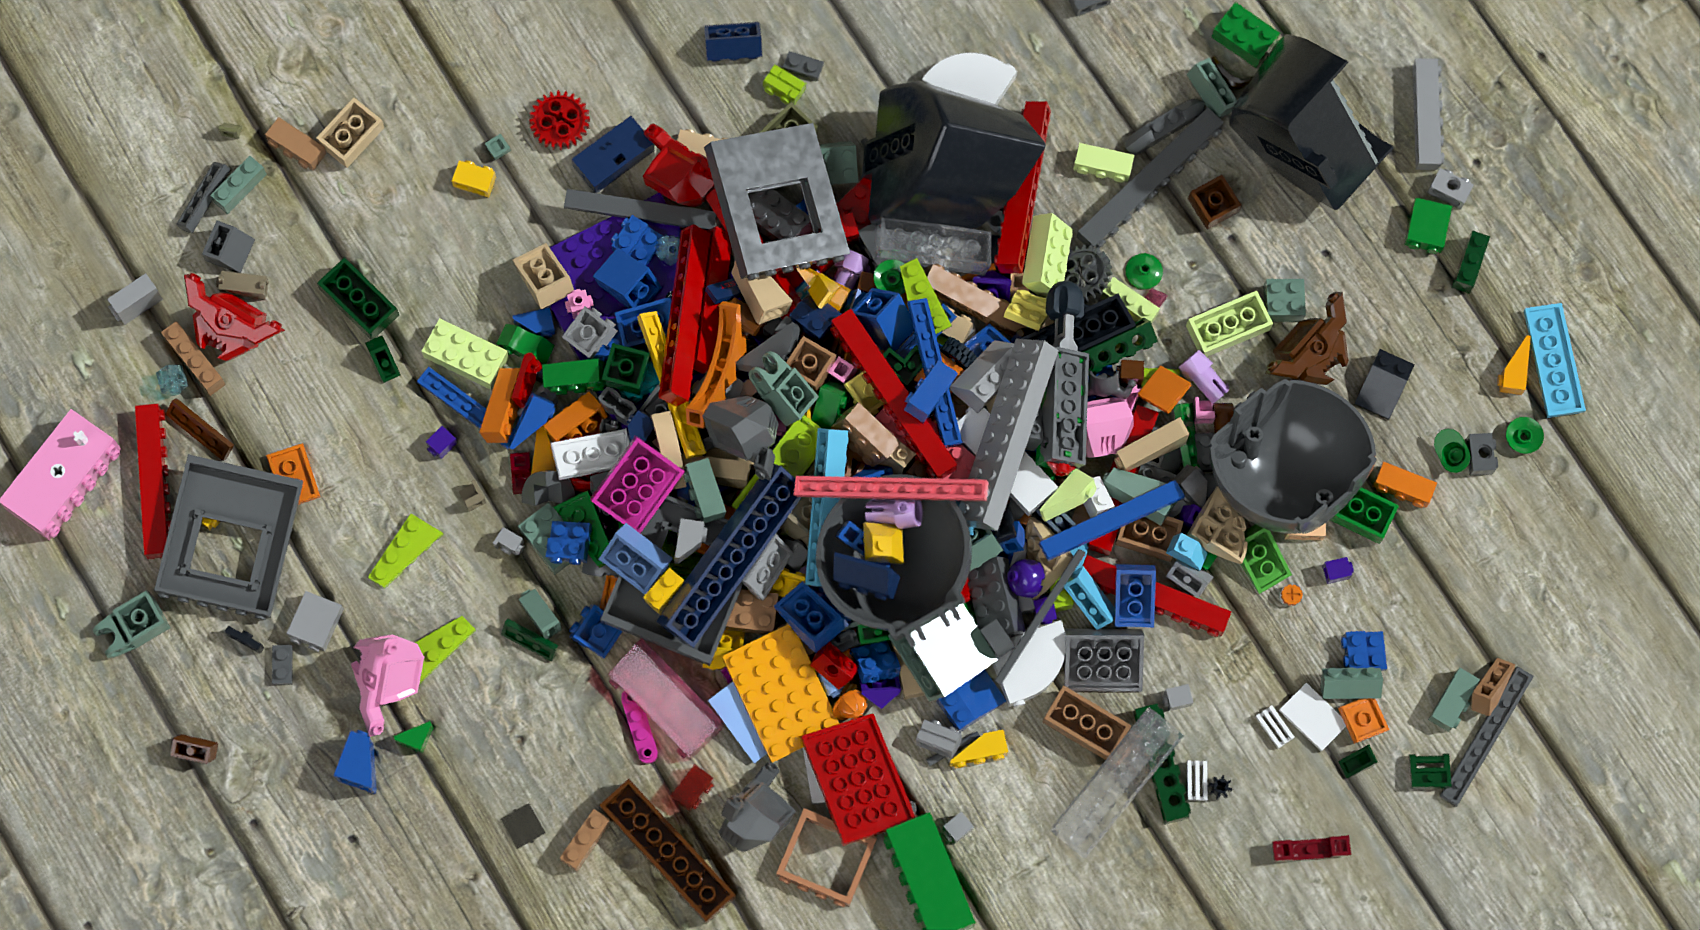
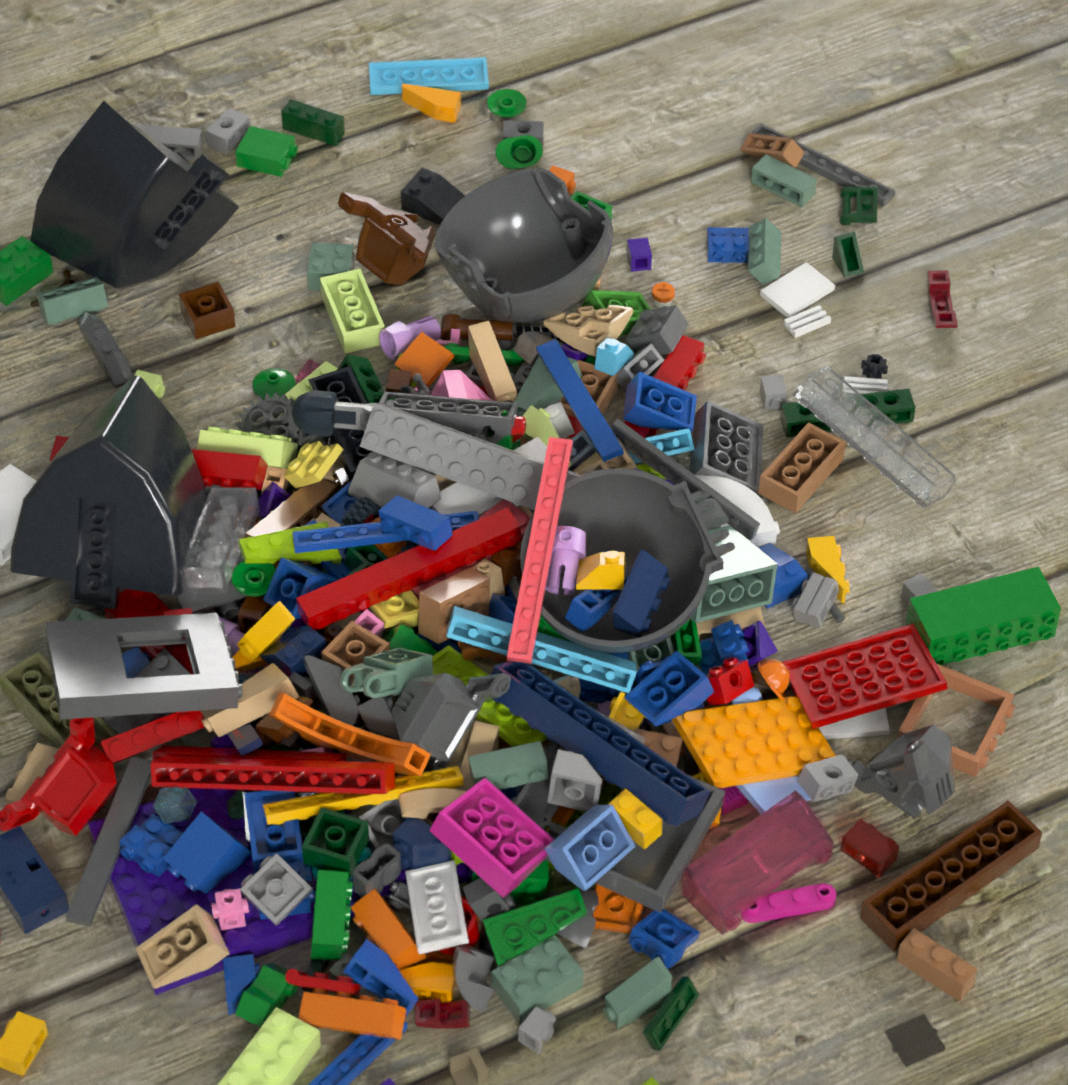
camera: 80 degrees left, 25 degrees down
blue plate [546,521,592,565] -> none
dark grey brick [1076,108,1224,249] -> none
orange tile [1338,698,1390,744] -> none
none -> dark grey brick [626,305,689,355]
none -> light grey brick [797,754,858,802]

